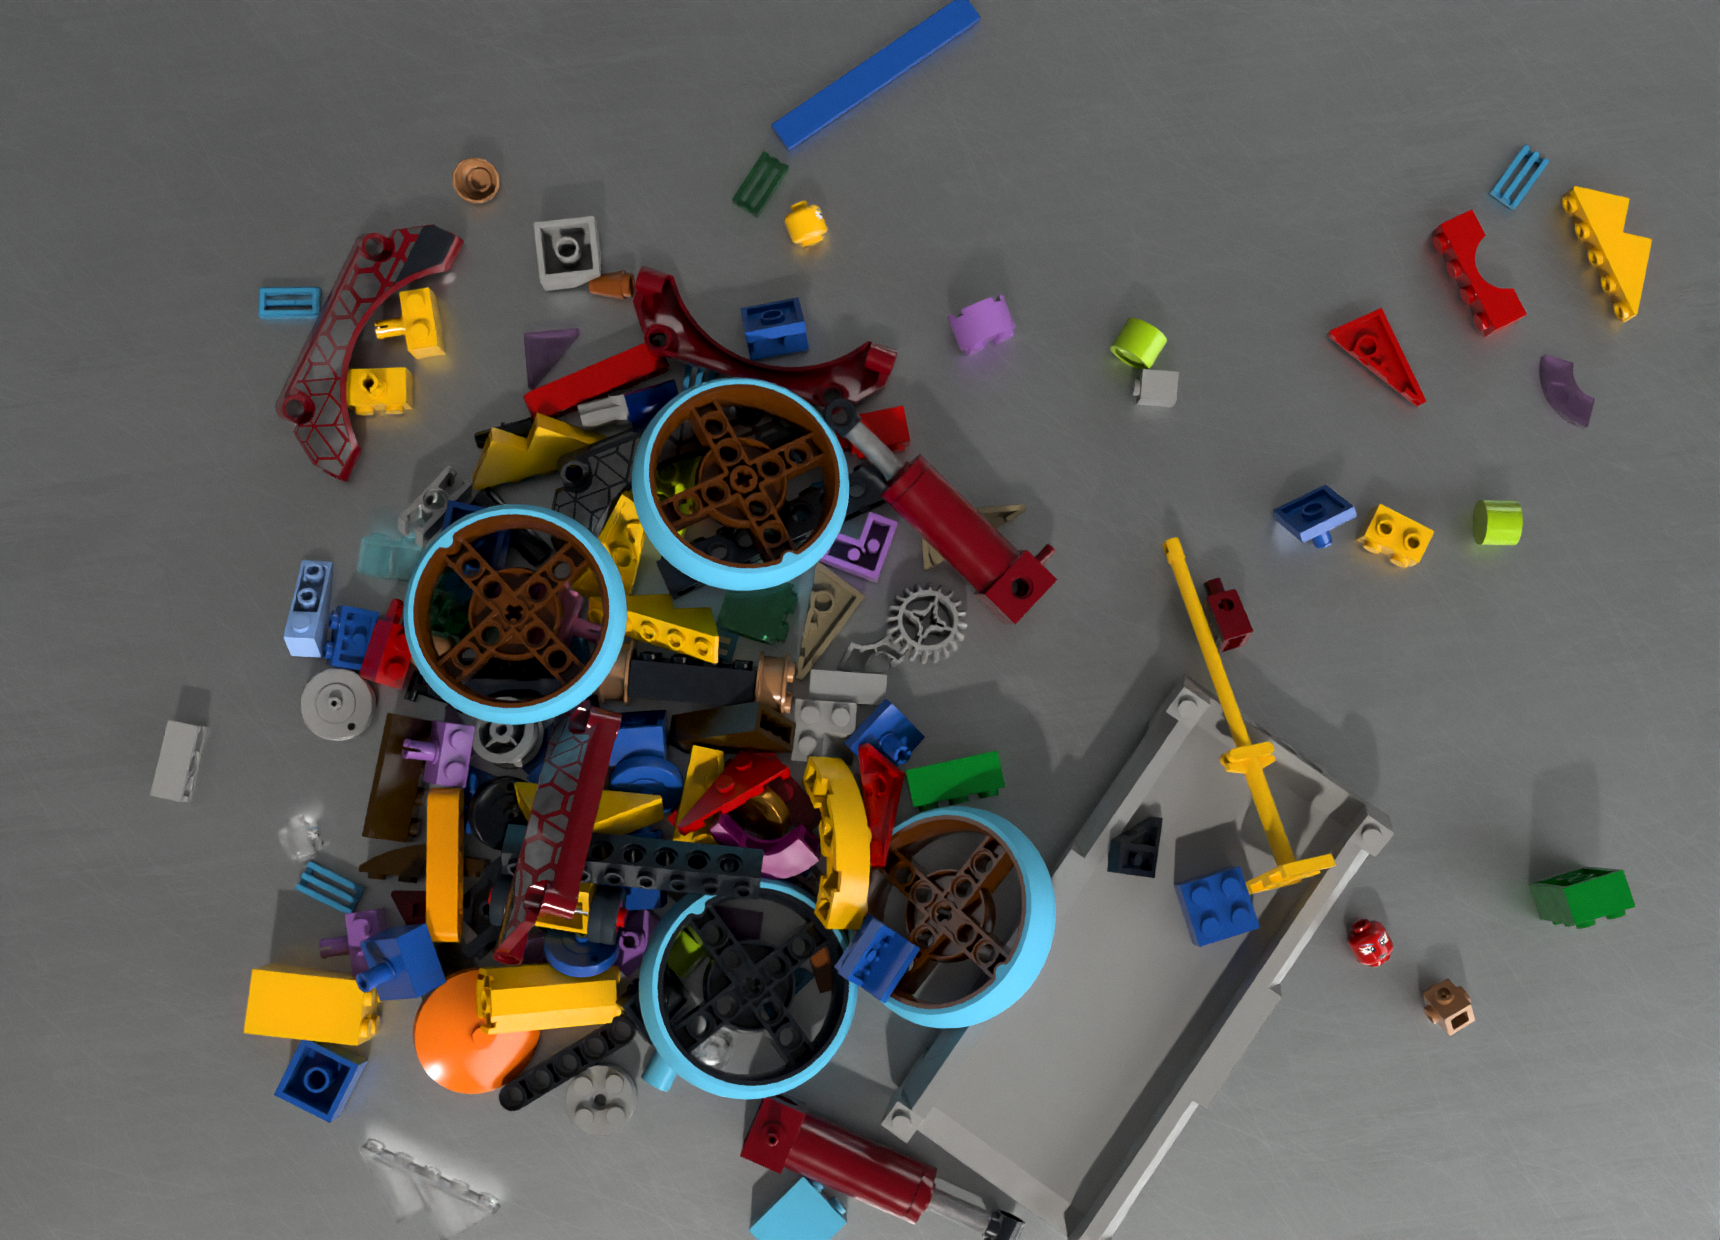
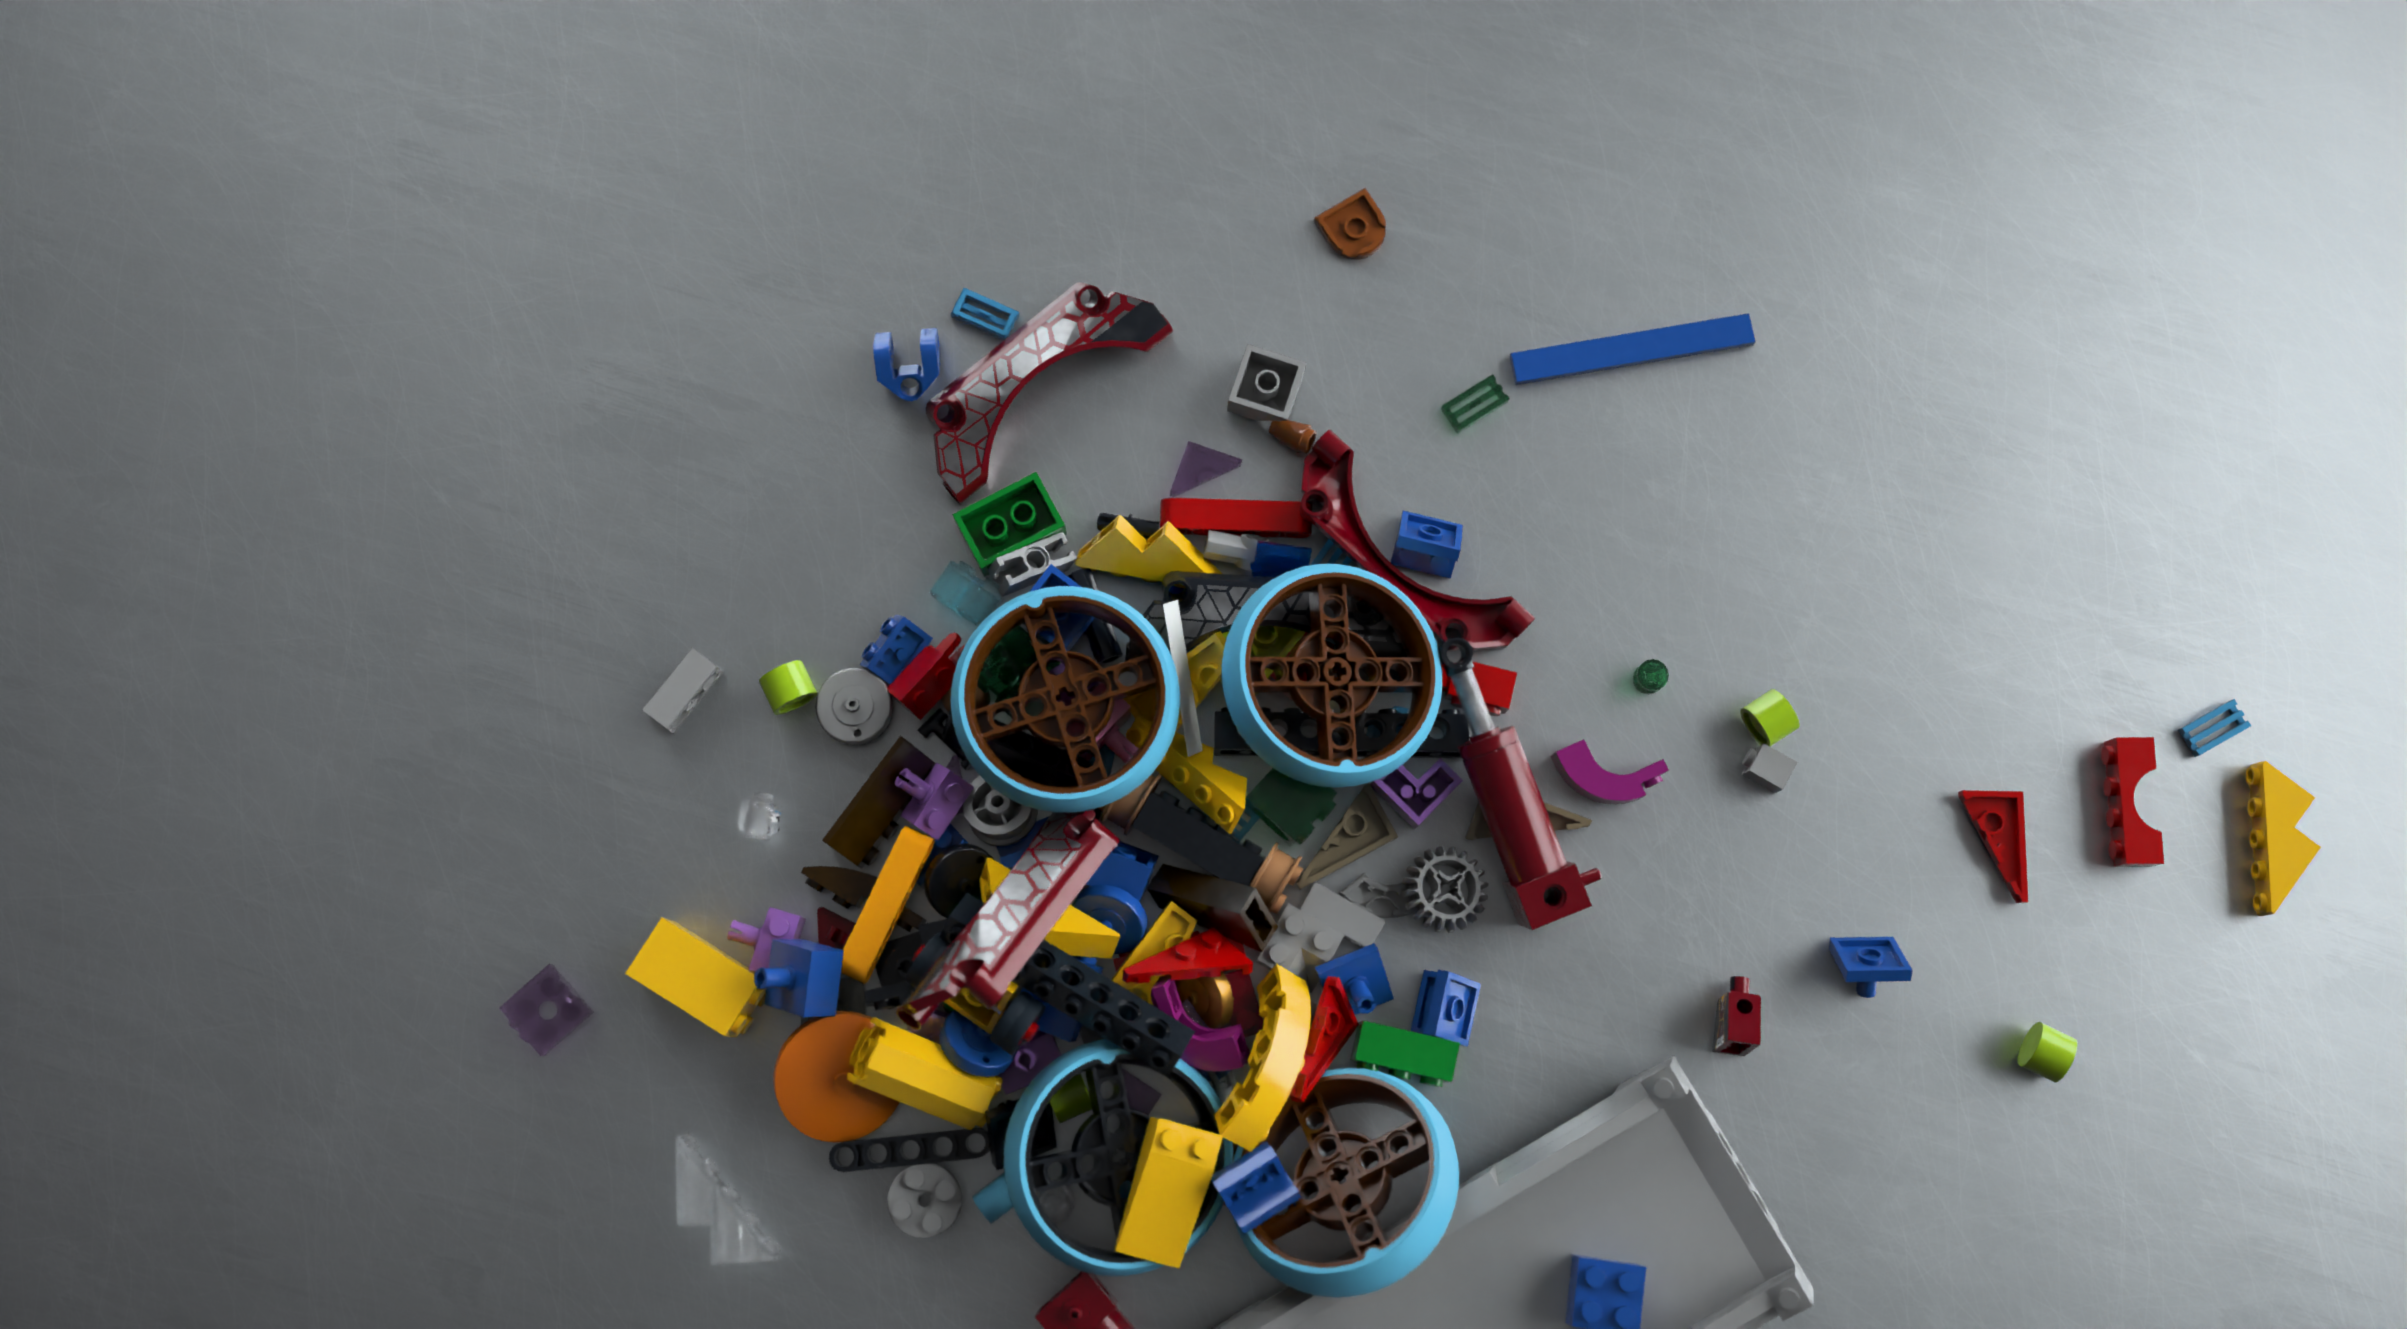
camera: 25 degrees right, 5 degrees down
blue brick [274,1040,368,1123] -> none
light blue slope [283,560,333,658] -> none
dark azure tile [295,860,367,914] -> none
yellow brick [346,367,413,415] -> none
yellow brick [374,287,446,359] -> none
medium nougat hair [452,157,500,203] -> none
yellow head [784,200,828,248] -> none
medium lavender brick [947,294,1016,356] -> none
black wing [1107,816,1163,878] -> none
yellow piece [1162,537,1336,894] -> none
yellow brick [1356,504,1435,568] -> none
clear purple tile [1539,354,1595,429] -> none
none -> clear purple piece [499,964,594,1056]
none -> lime piece [759,660,818,715]
none -> blue piece [873,328,940,401]
none -> green brick [952,472,1067,577]
none -> yellow slope [1114,1117,1223,1269]
none -> white sticker [1163,600,1203,757]
none -> dark orange tile [1314,188,1386,260]
none -> blue bracket [1411,969,1481,1047]
none -> magenta arch [1550,739,1669,805]
none -> clear green wheel [1633,659,1669,695]

